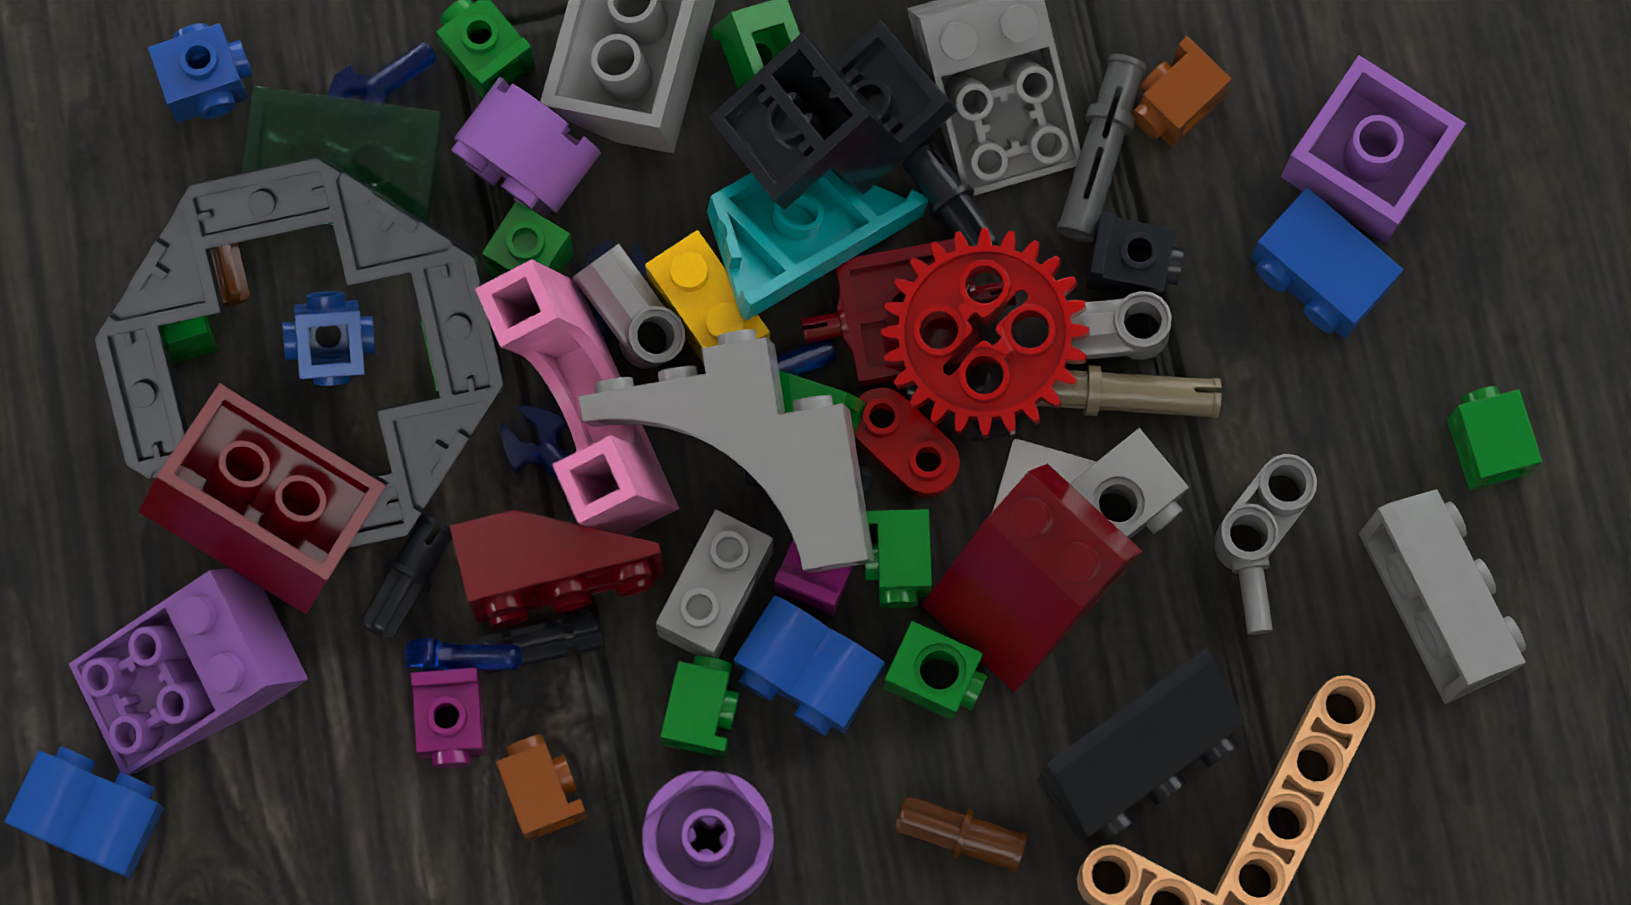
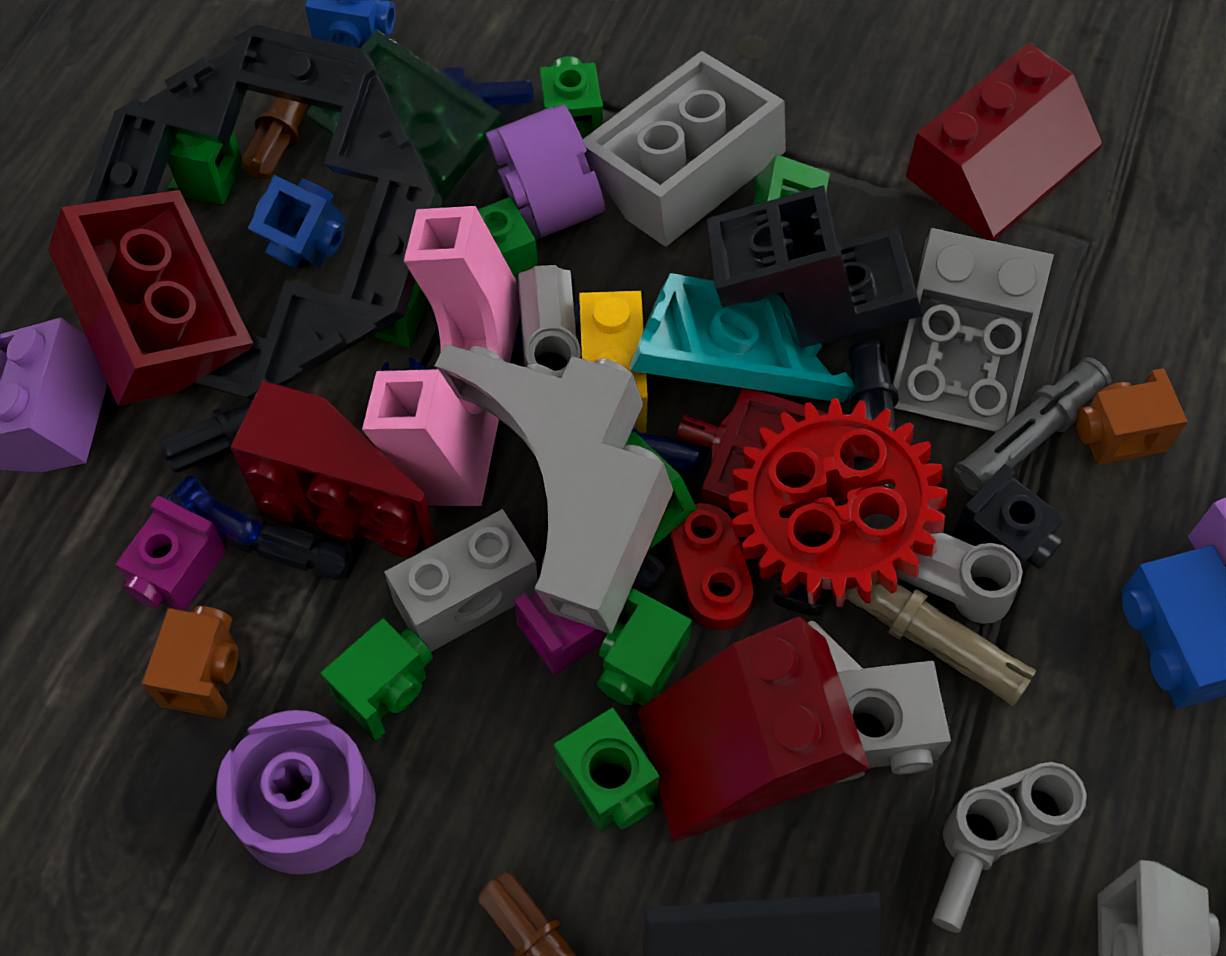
camera: 35 degrees right, 15 degrees down
blue brick [733,595,885,736] -> none

